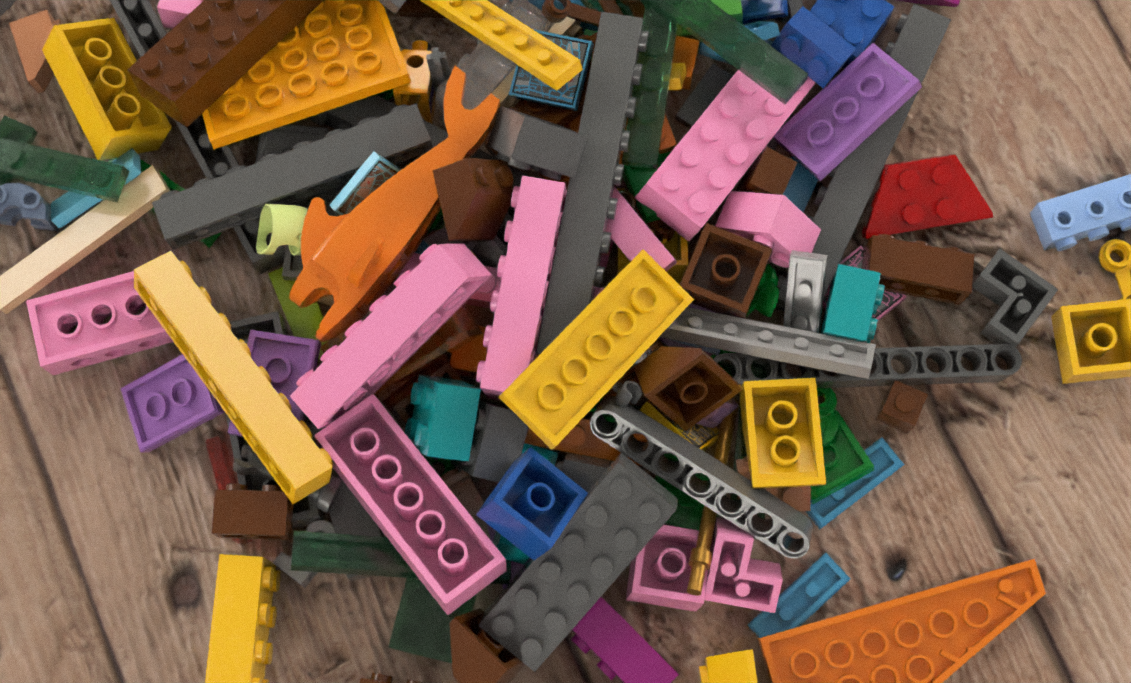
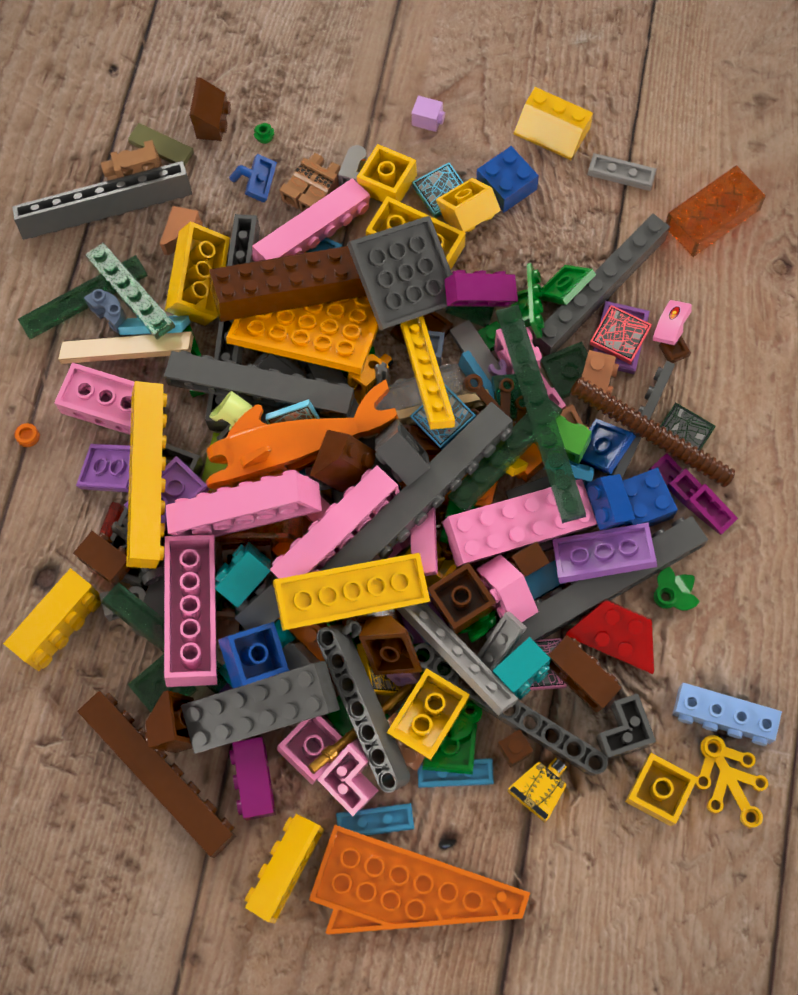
camera: 35 degrees right, 5 degrees down
none -> orange tile [15,423,40,447]
none -> yellow torso [507,758,567,823]
none -> green plate [653,567,700,611]

